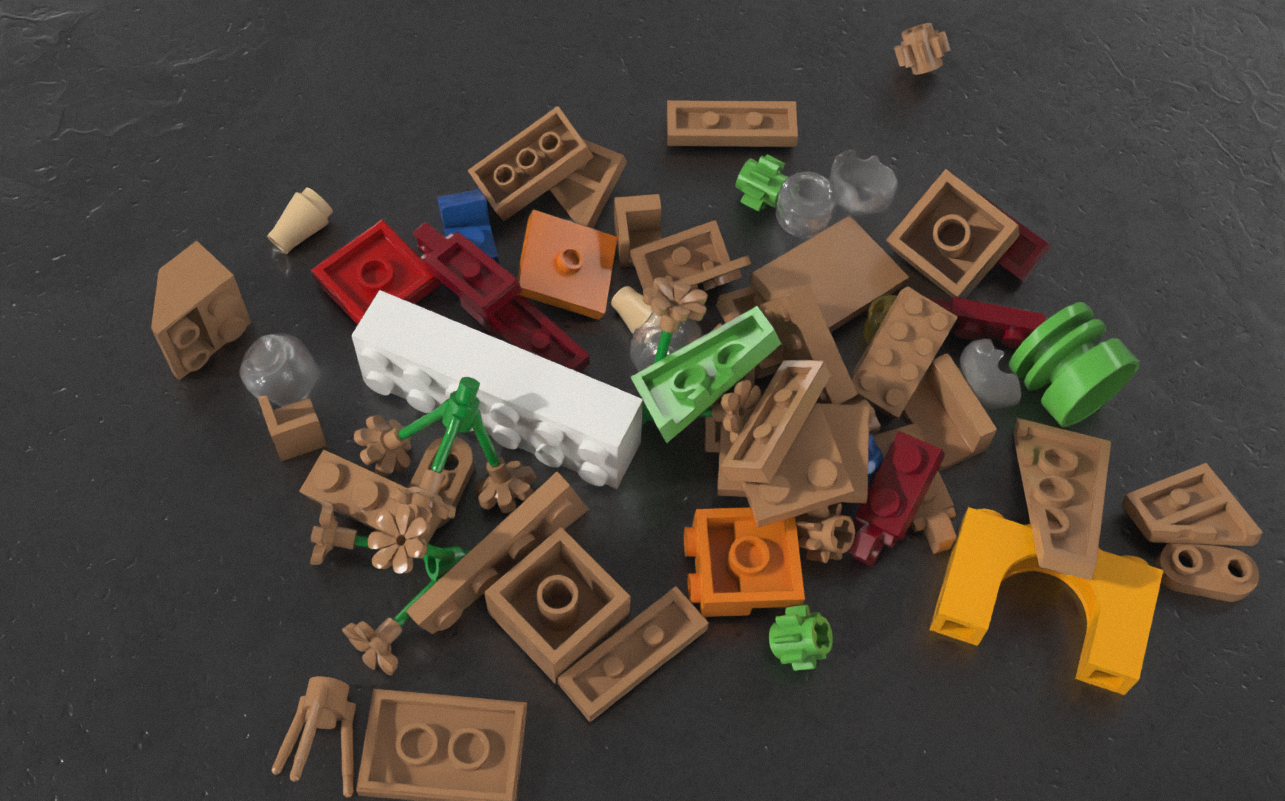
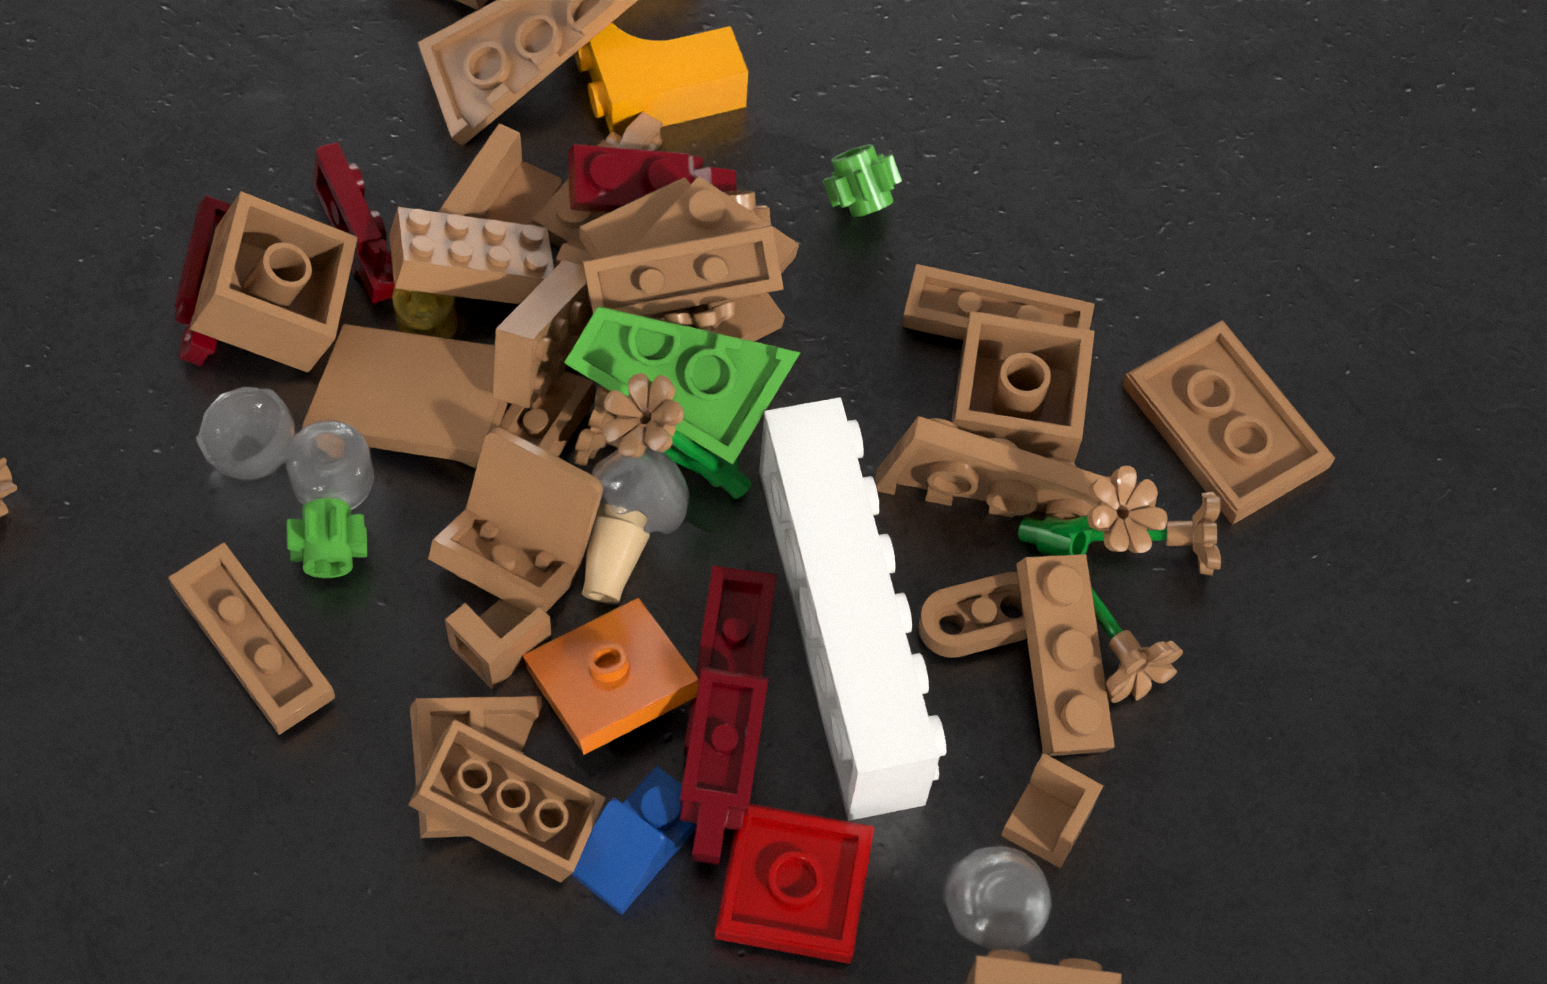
camera: 130 degrees left, 0 degrees up
medium nougat plant [272,676,357,798] -> none
medium nougat plant [354,377,537,520] -> none
orange plate [684,507,805,617] -> none
clear hair [959,338,1021,409] -> none
bright green wheel [1009,302,1140,428] -> none

